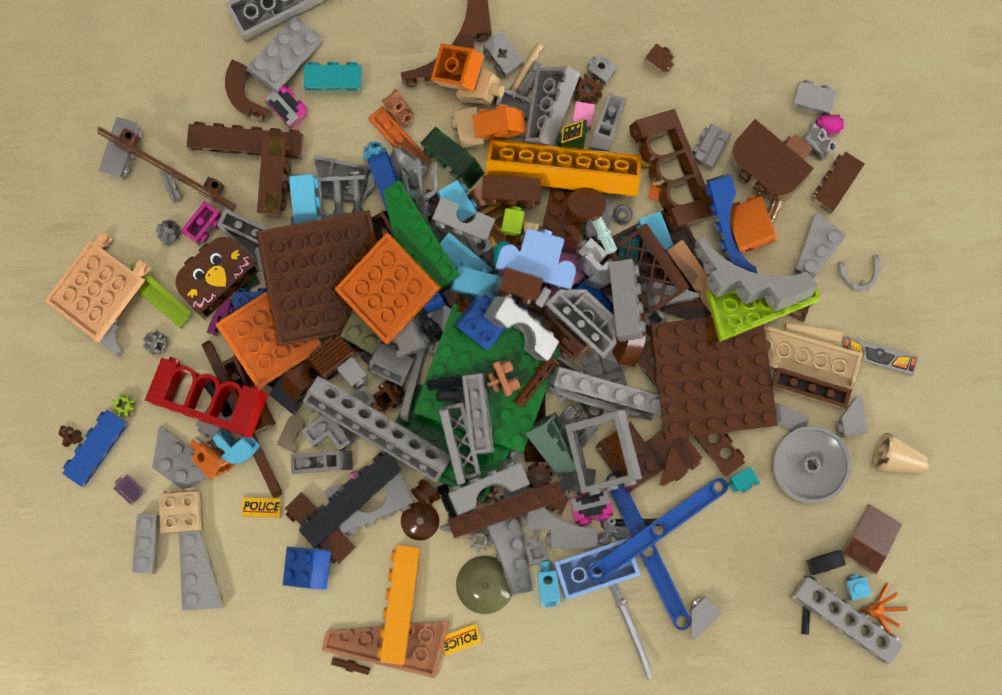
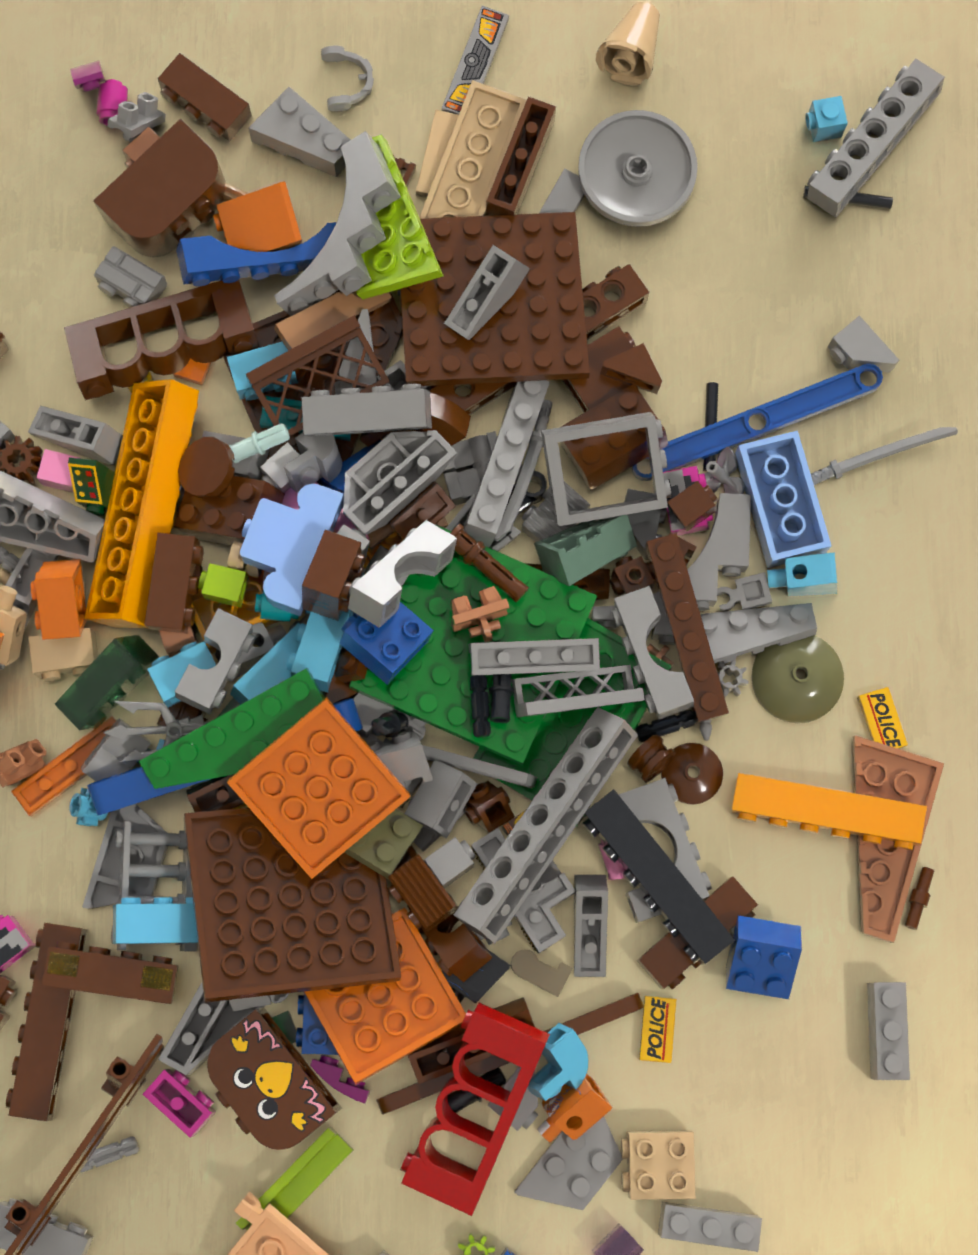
camera: 85 degrees left, 5 degrees down
light grey gear [143,330,167,355] -> none
light grey gear [156,220,181,243] -> none
light grey wedge [179,531,224,610] -> none
blue beam [587,478,728,582] -> none
light grey plate [613,205,632,224] -> none
teal brick [728,467,760,493] -> none
light grey brick [791,80,837,115] -> none
black tyre [807,550,846,575] -> none
light grey slope [837,395,868,437] -> none
reddish brown slope [842,504,902,574] -> none
orange plant [861,583,908,634] -> none
none -> magenta slope [70,60,105,92]
none -> light grey slope [444,245,530,340]
none -> reddish brown brick [667,481,718,532]
none -> light grey brick [867,982,910,1080]

